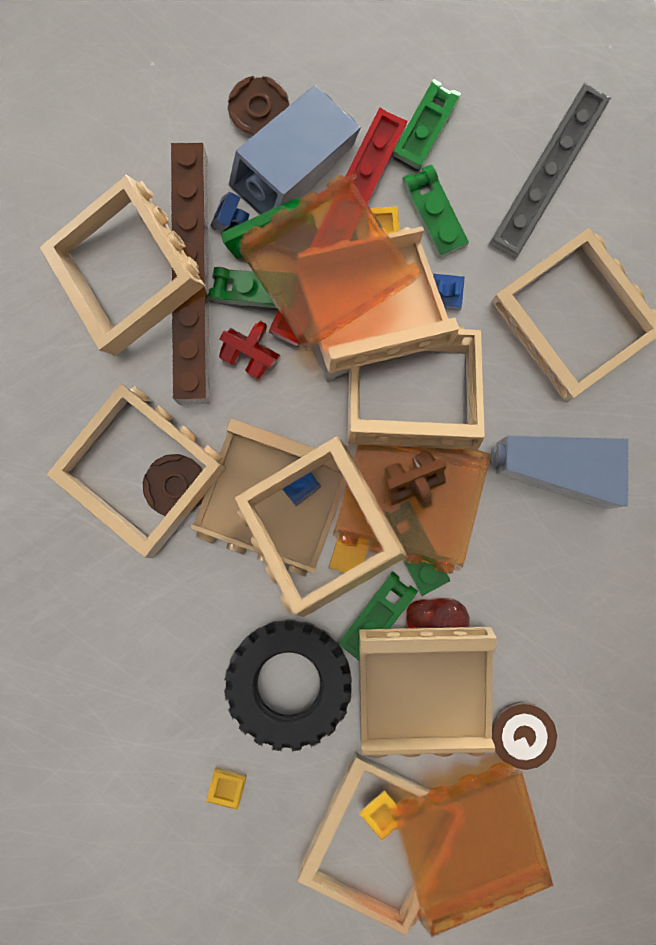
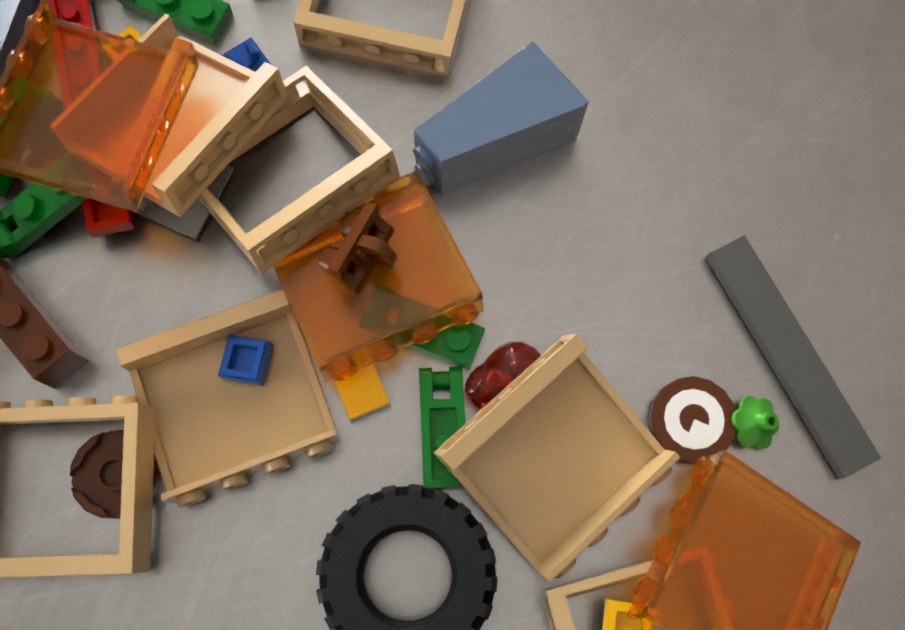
camera: 40 degrees left, 10 degrees down
red hips [219,321,281,379] -> none
tan window [235,436,408,617] -> none
none -> dark grey tile [705,235,881,479]
none -> bright green plant [731,396,779,449]

